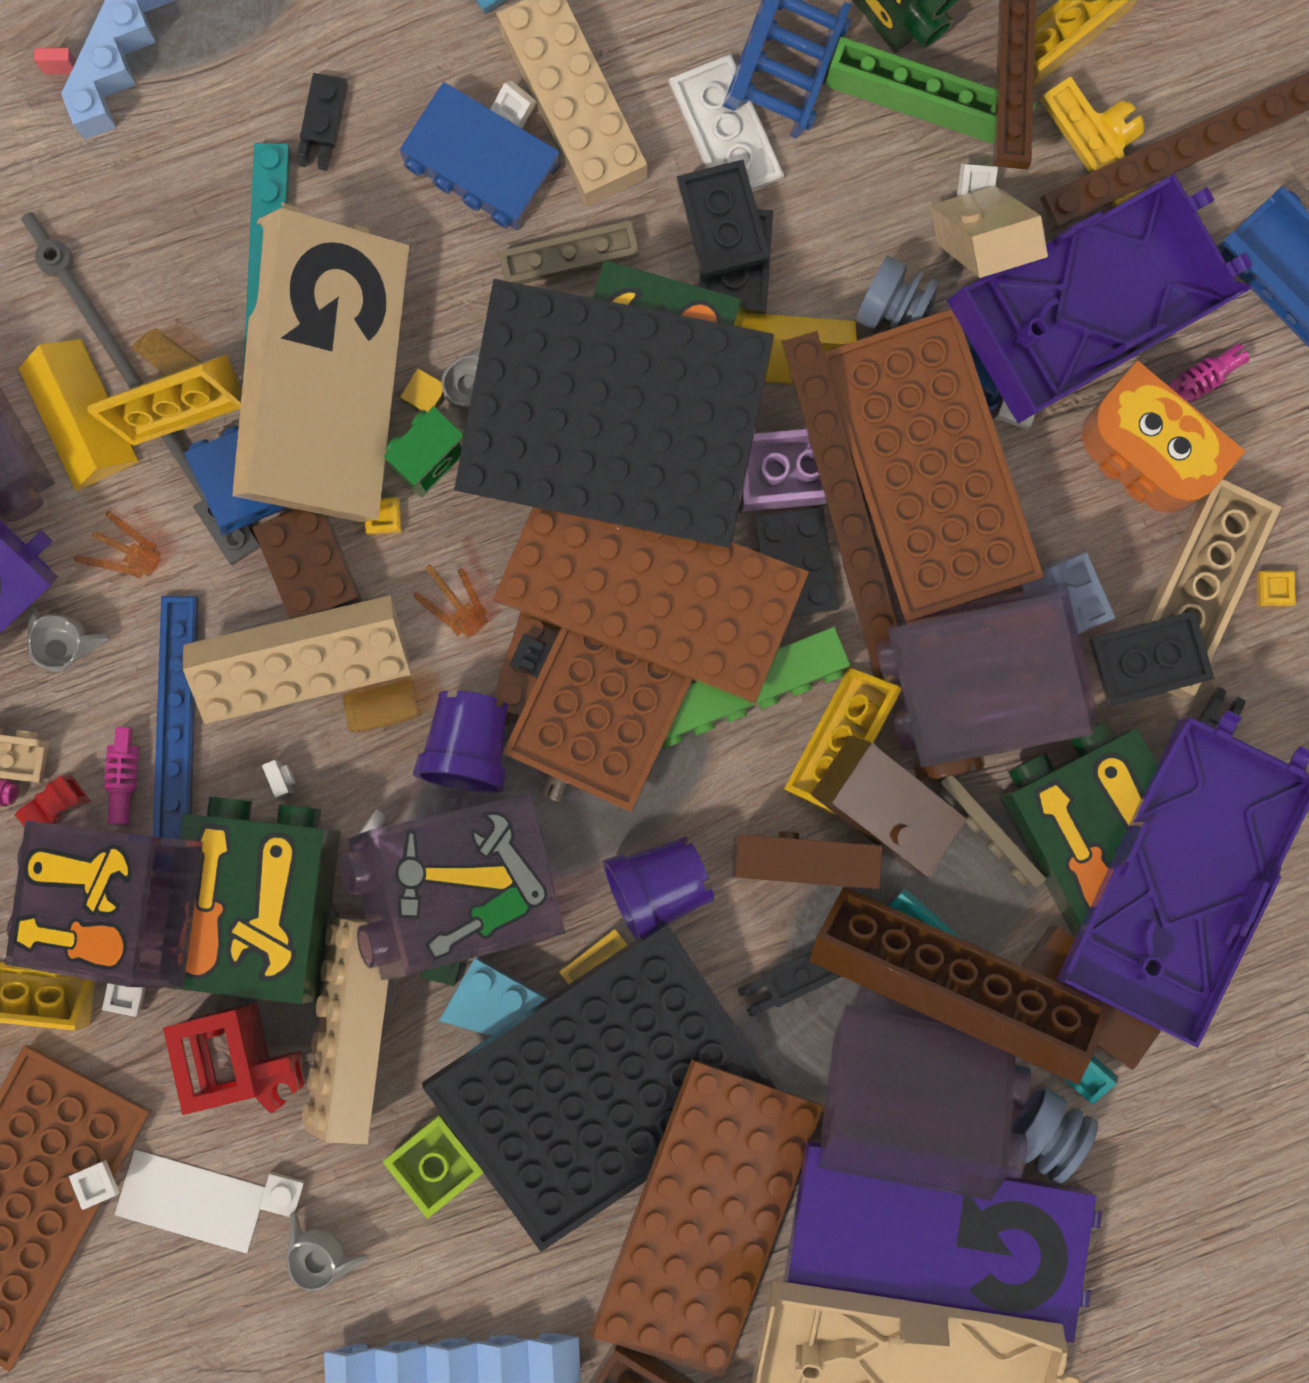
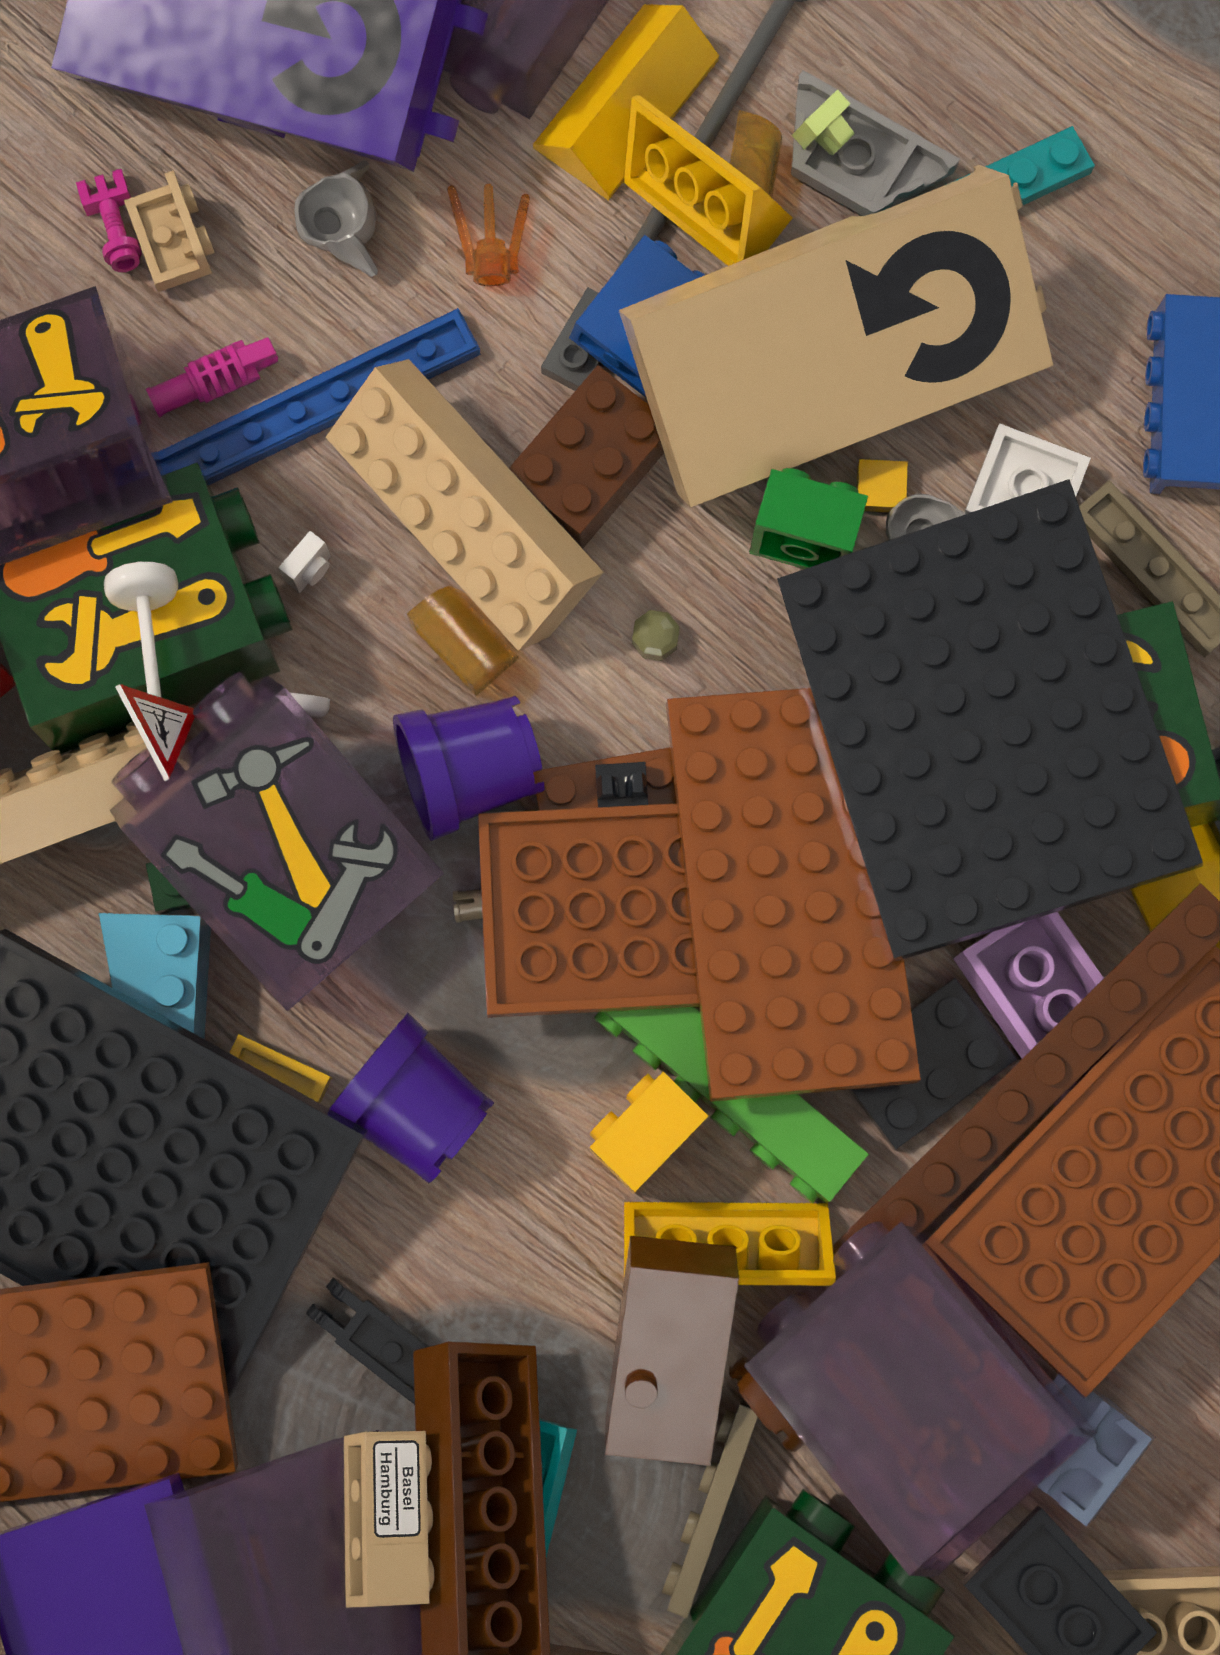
camera: 65 degrees right, 5 degrees down
red leg [14,776,91,838] -> none
black hinge [297,73,348,171] -> none
yellow tile [365,497,402,535] -> none
clear orange plant [413,565,488,639] -> none
reddish brown brick [732,831,882,889] -> none
none -> white piece [104,562,198,781]
none -> tan brick [344,1431,434,1608]
none -> yellow brick [590,1071,708,1194]
none -> olive tile [632,610,680,661]
none -> light grey wing [791,70,960,216]
none -> yellowish green tile [792,90,854,155]
none -> white plate [964,423,1091,514]

